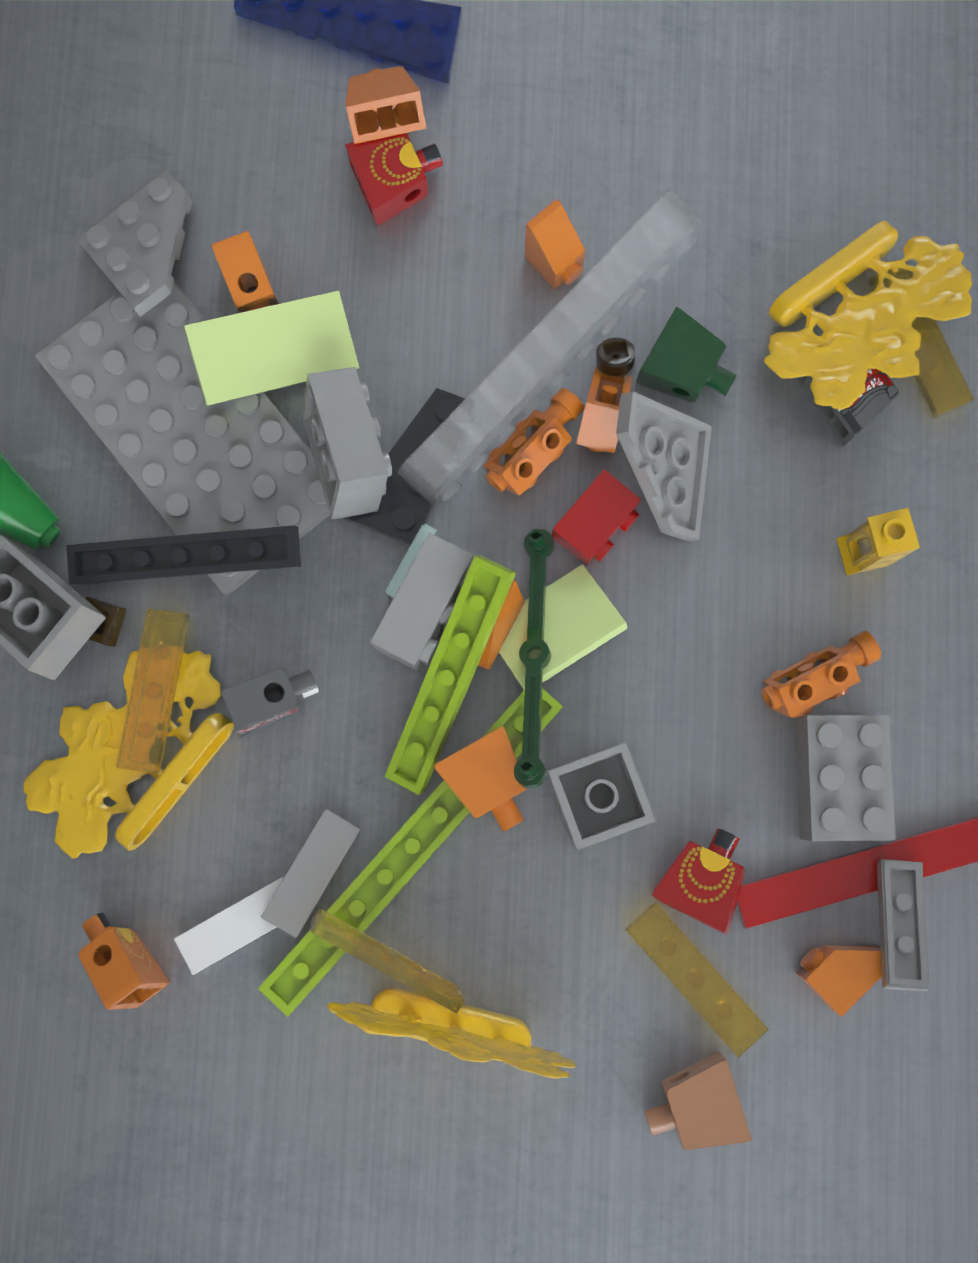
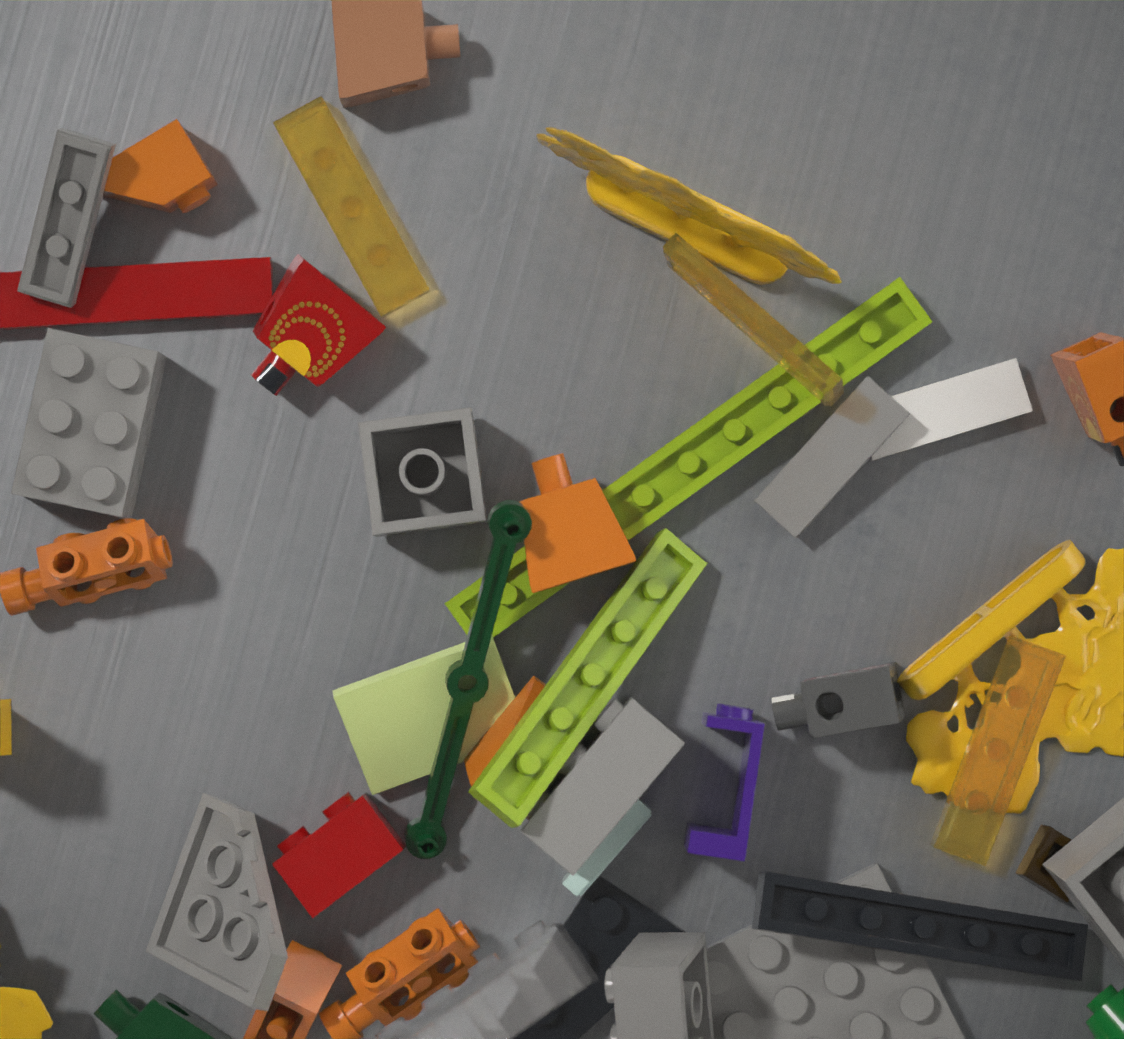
camera: 165 degrees left, 5 degrees up
none -> dark purple panel [684,703,765,861]

